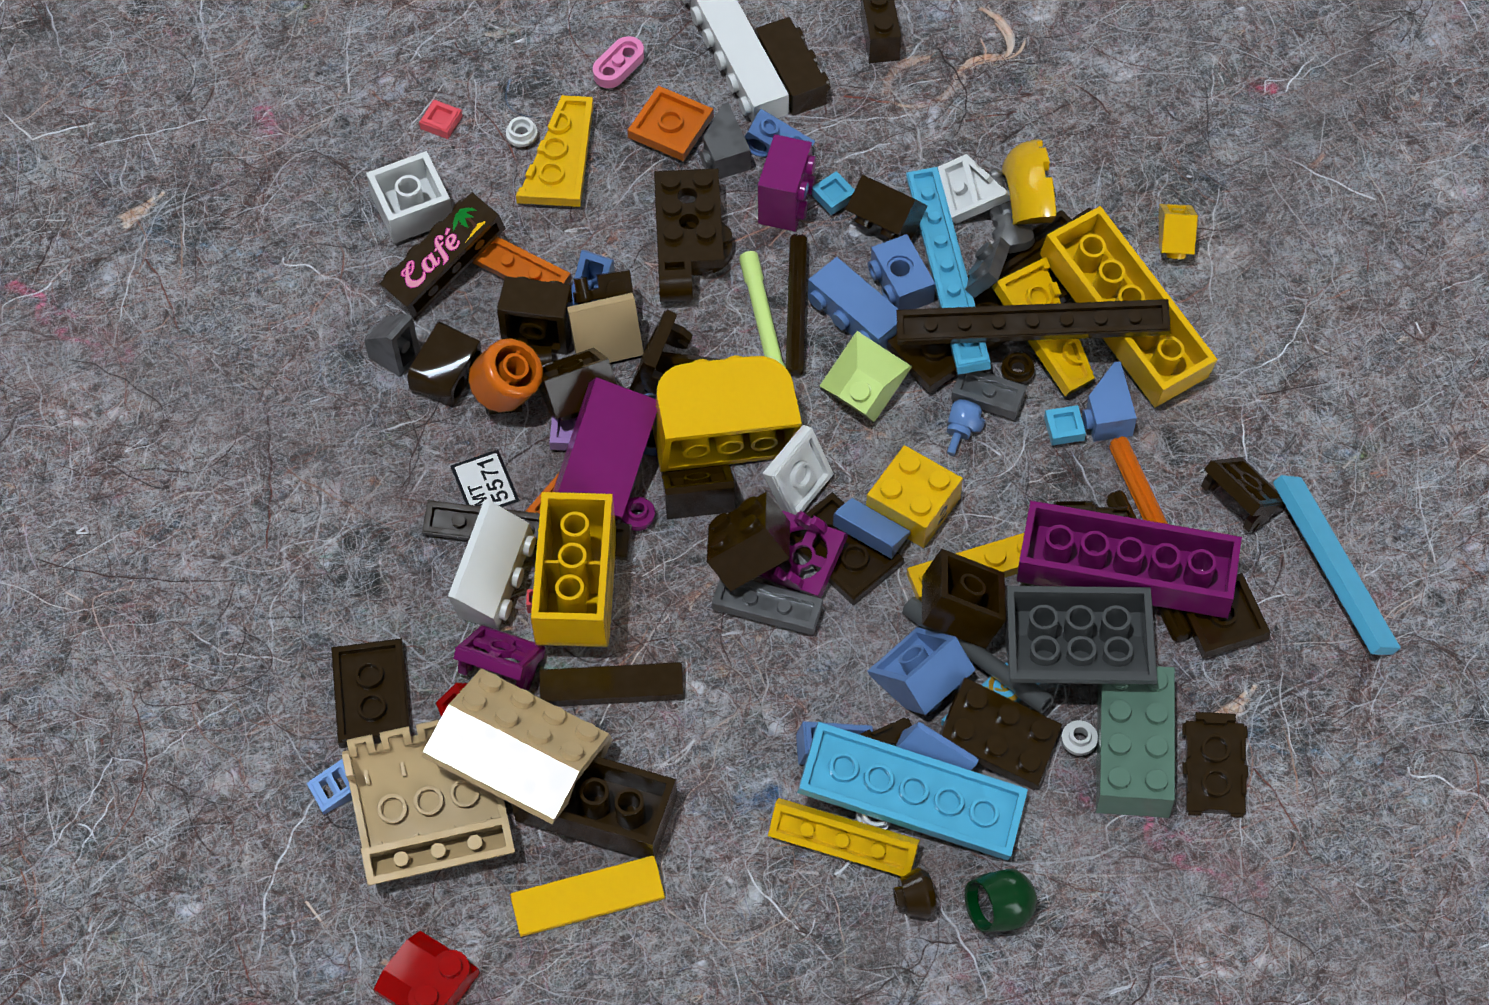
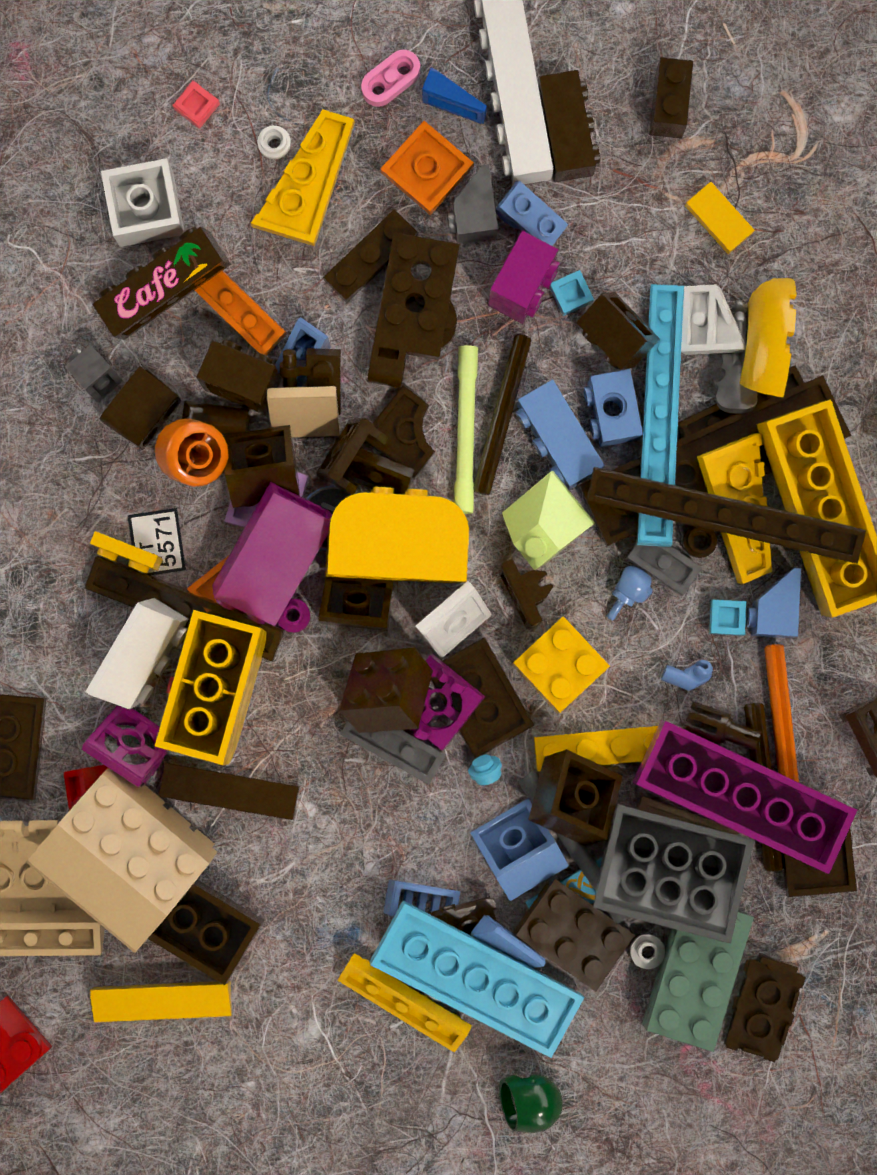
camera: 10 degrees right, 25 degrees up
medium blue slope [833,498,911,559] -> none
dark brown cone [893,867,937,918] -> none
flat silver plate [965,237,1011,298] -> none
none -> yellow plate [90,531,163,574]
none -> dark brown plate [323,209,418,303]
none -> dark brown tile [365,385,435,479]
none -> blue slope [422,68,487,124]
none -> medium azure plate [468,755,502,785]
none -> dark brown piece [498,558,553,630]
none -> medium blue arm [661,660,713,690]
none -> yellow tile [685,182,755,255]

